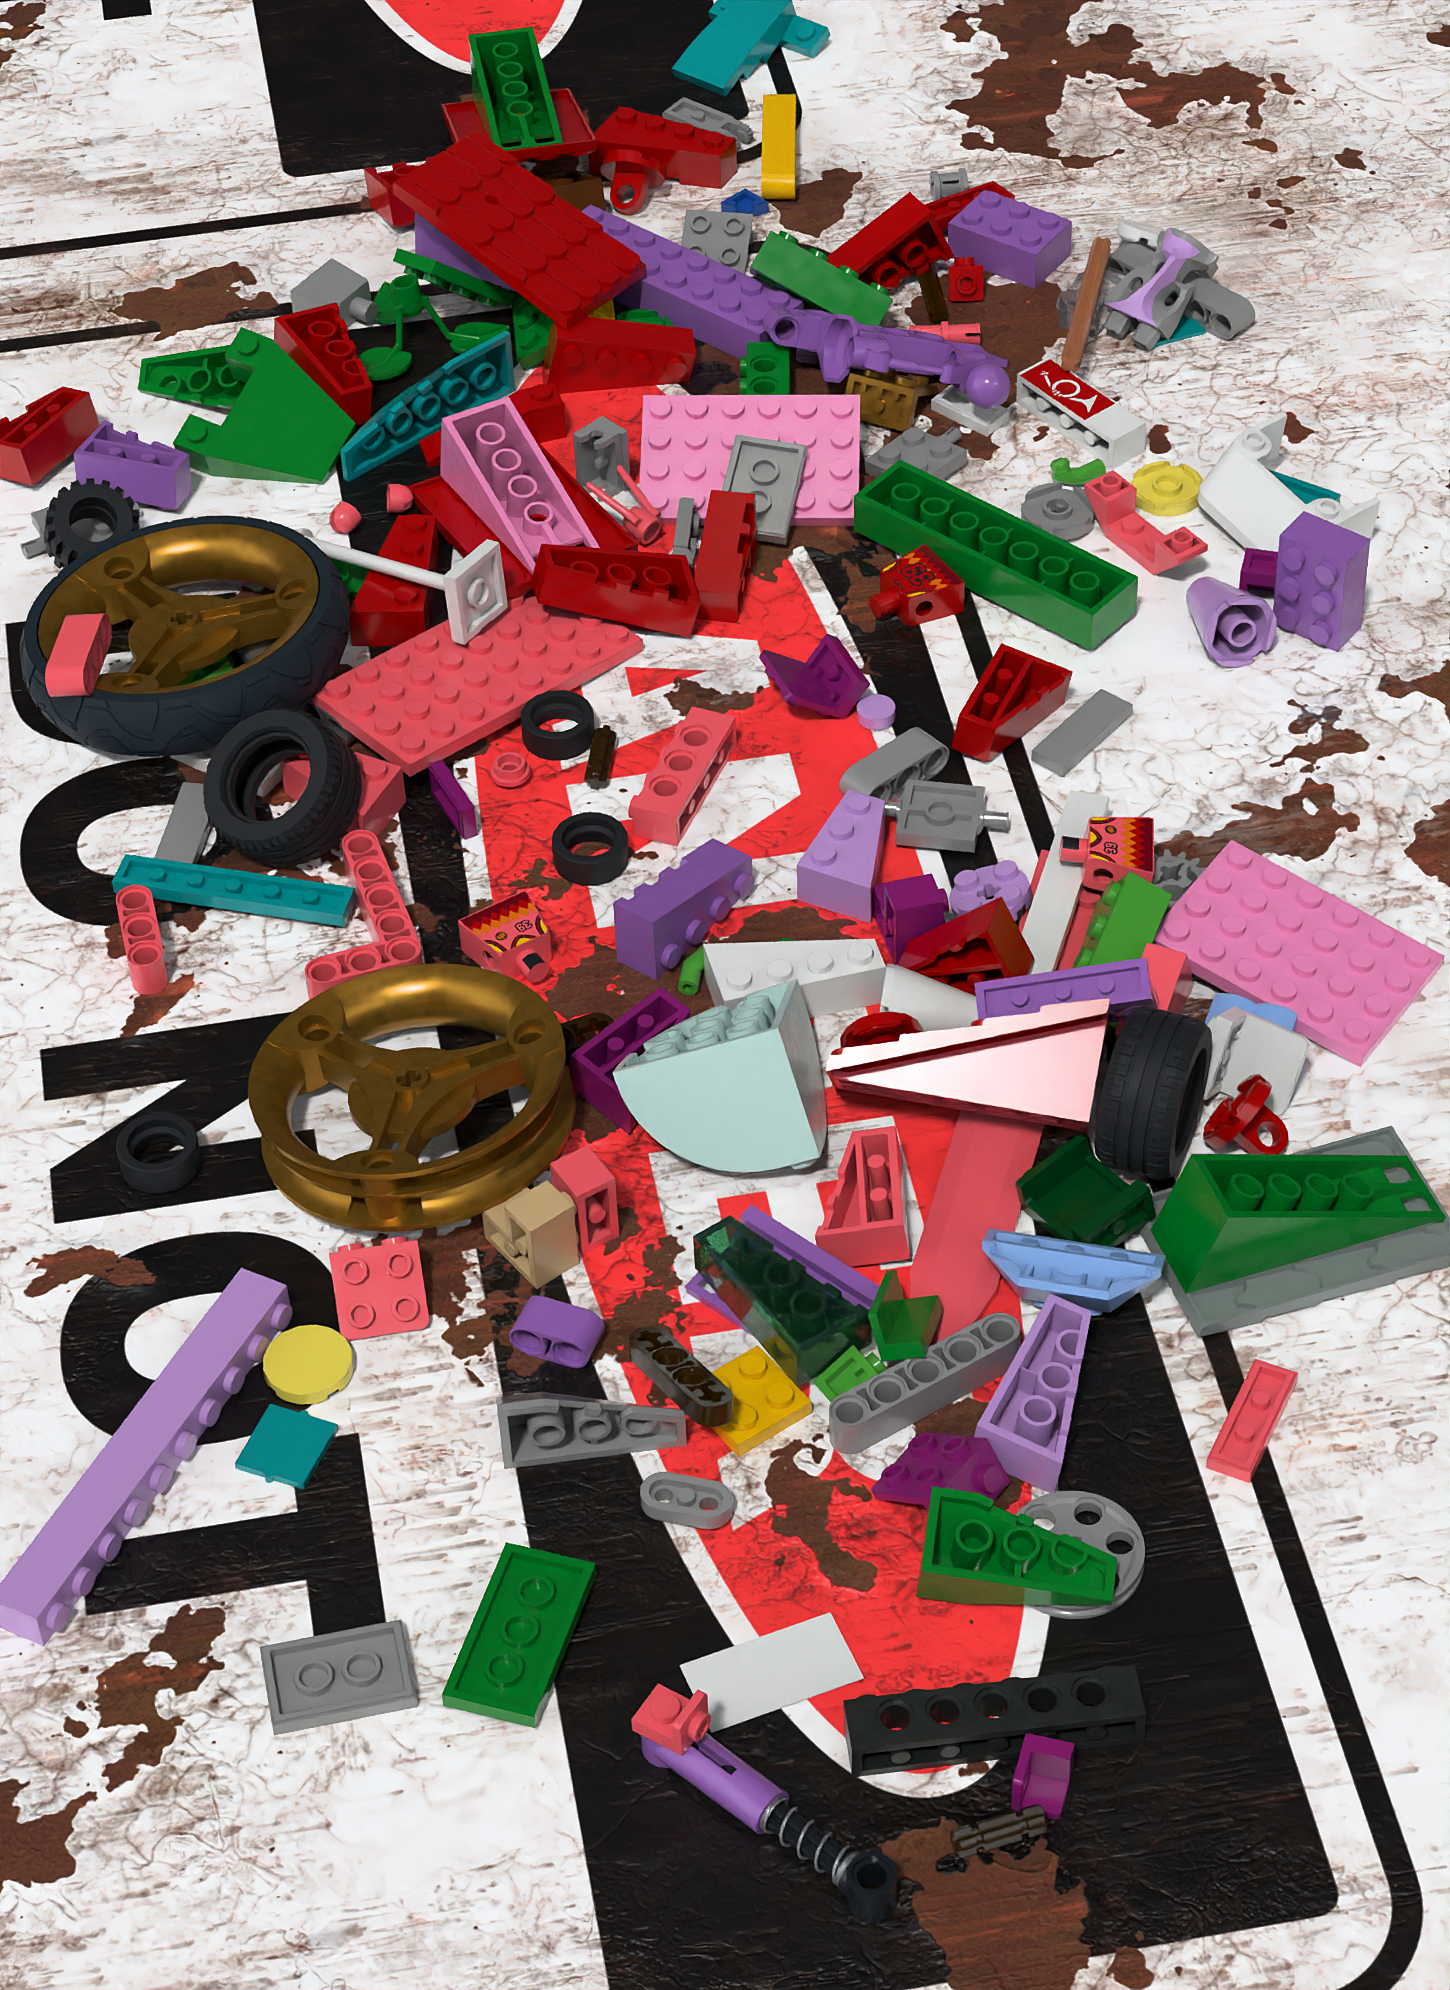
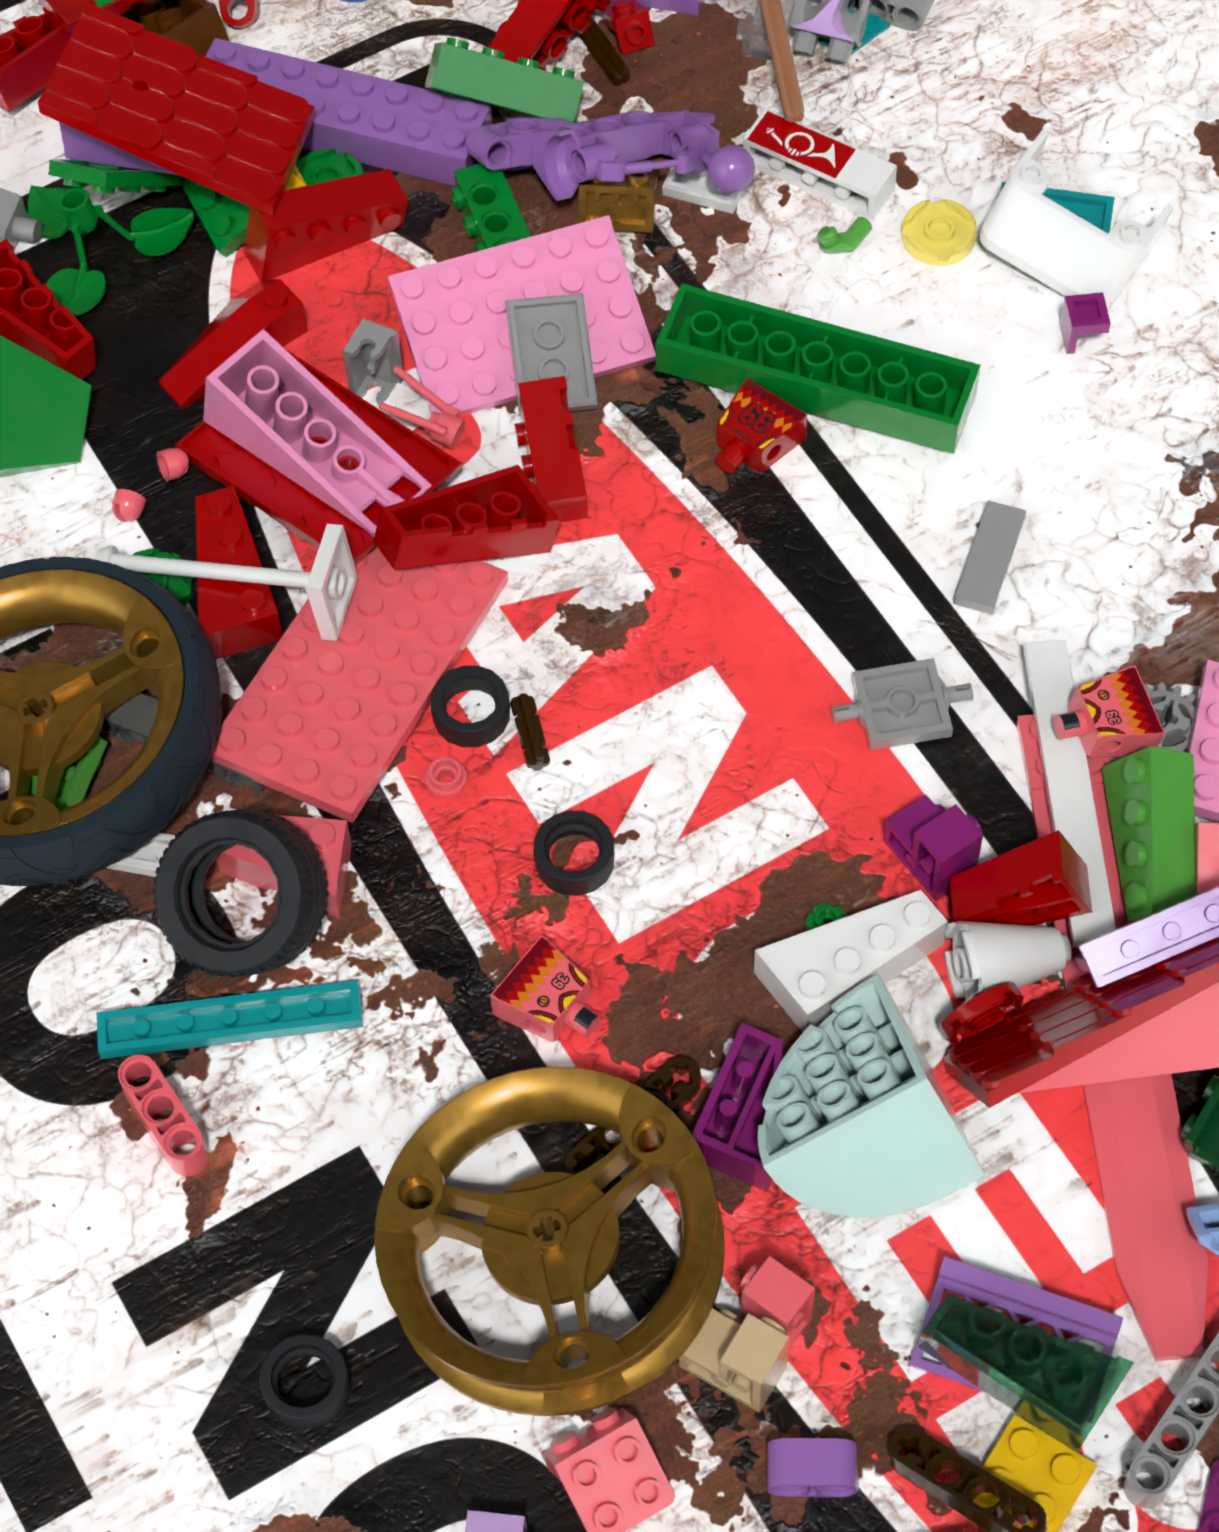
camera: 20 degrees left, 15 degrees up
light grey tile [154,782,212,864] -> none
coral beam [304,829,423,1000] -> none
teal wedge [340,331,515,482] -> none
magenta tile [429,759,477,840] -> none
medium lavender wedge [613,838,754,981] -> none
coral brick [628,706,737,847] -> none
light grey hinge [672,497,700,576] -> none
bright green arm [678,943,713,995] -> none
light grey hinge [681,209,754,274] -> none
magenta bracket [759,634,870,719] -> none
lavender wedge [796,789,885,924] -> none
bright green bracket [813,1345,888,1402] -> none
coral wedge [815,1126,910,1267] -> none
light grey beam [839,727,950,801] -> none
lavender tile [857,694,896,730] -> none
light grey plate [864,427,967,480] -> none
green panel [868,1270,943,1362] -> none
coral pin [909,321,980,345] -> none
lavender plate [949,860,1033,921] -> none
red wedge [951,643,1073,762] -> none
light grey plate [1021,483,1094,540] -> none
coral slope [1084,470,1208,575] -> none
lavender cone [1186,576,1277,668] -> none
medium lavender brick [1273,511,1371,652] -> none

